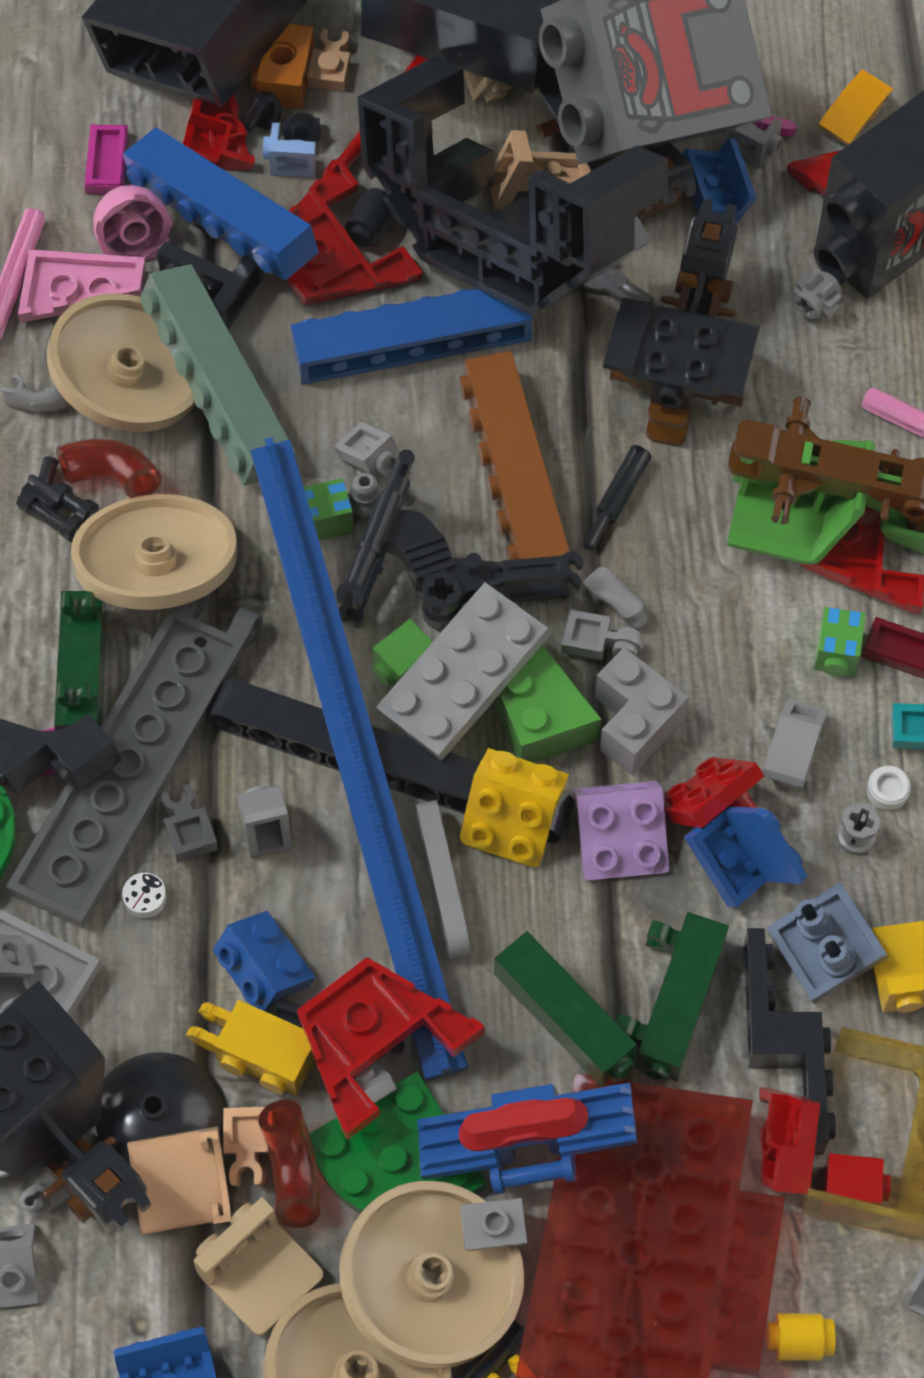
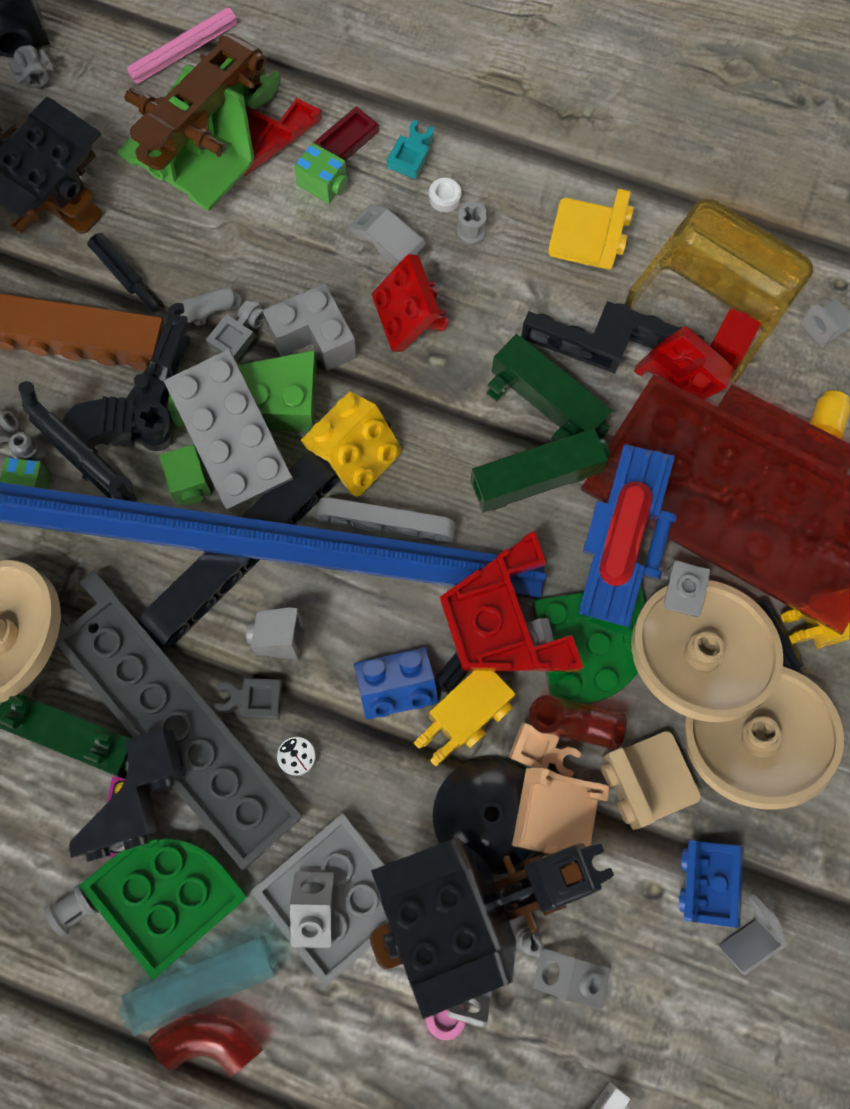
camera: 70 degrees left, 10 degrees up
lavender bracket [572,781,669,880] -> none
blue bracket [684,807,807,908] -> none
sand blue plate [766,882,888,1004] -> none

